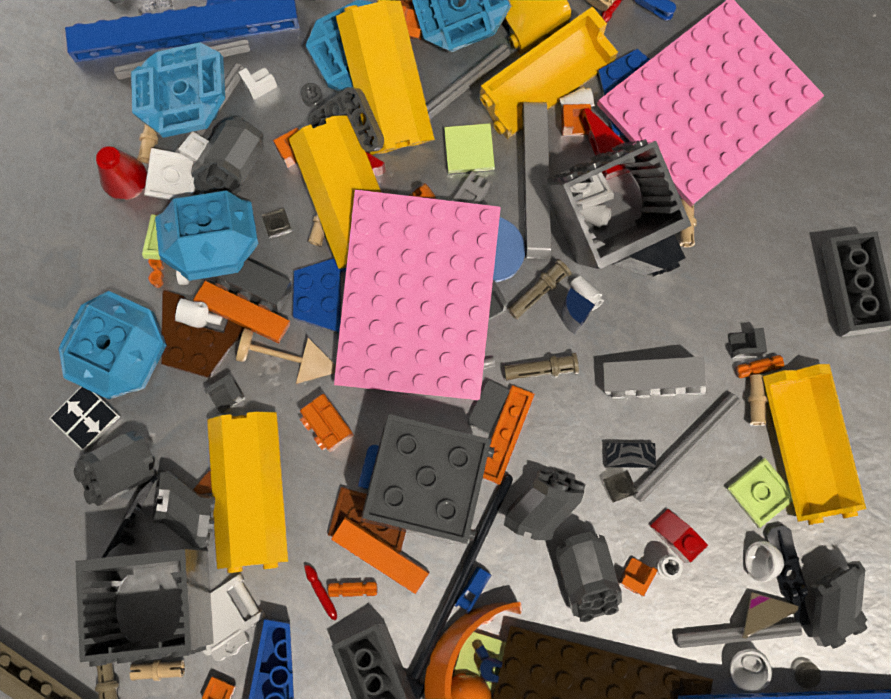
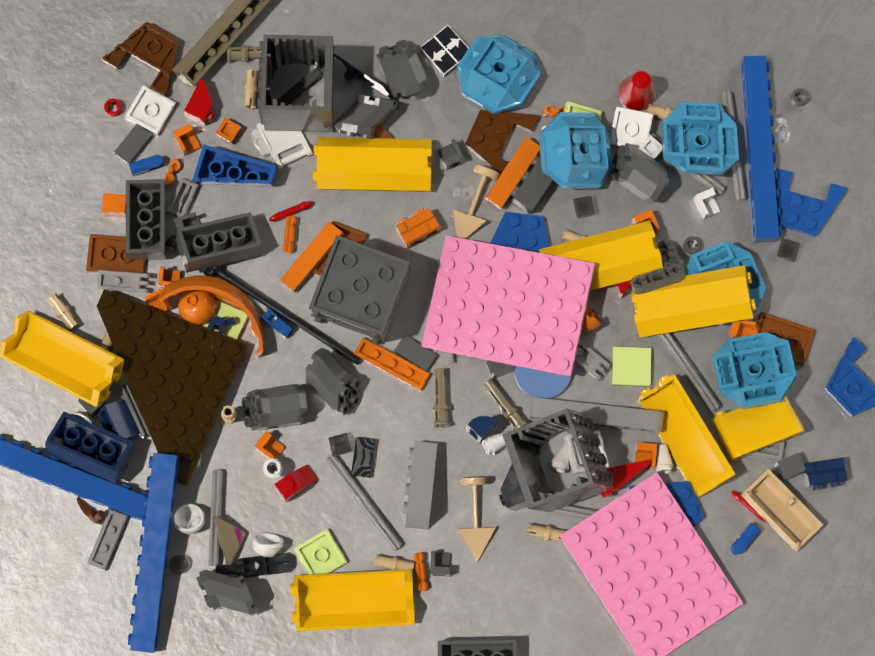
camera: 90 degrees right, 0 degrees up
white piece [175,298,223,328] -> none
none -> tan pin [221,405,237,424]
none -> dark grey axle [277,68,322,106]
none -> tan piece [457,477,496,561]

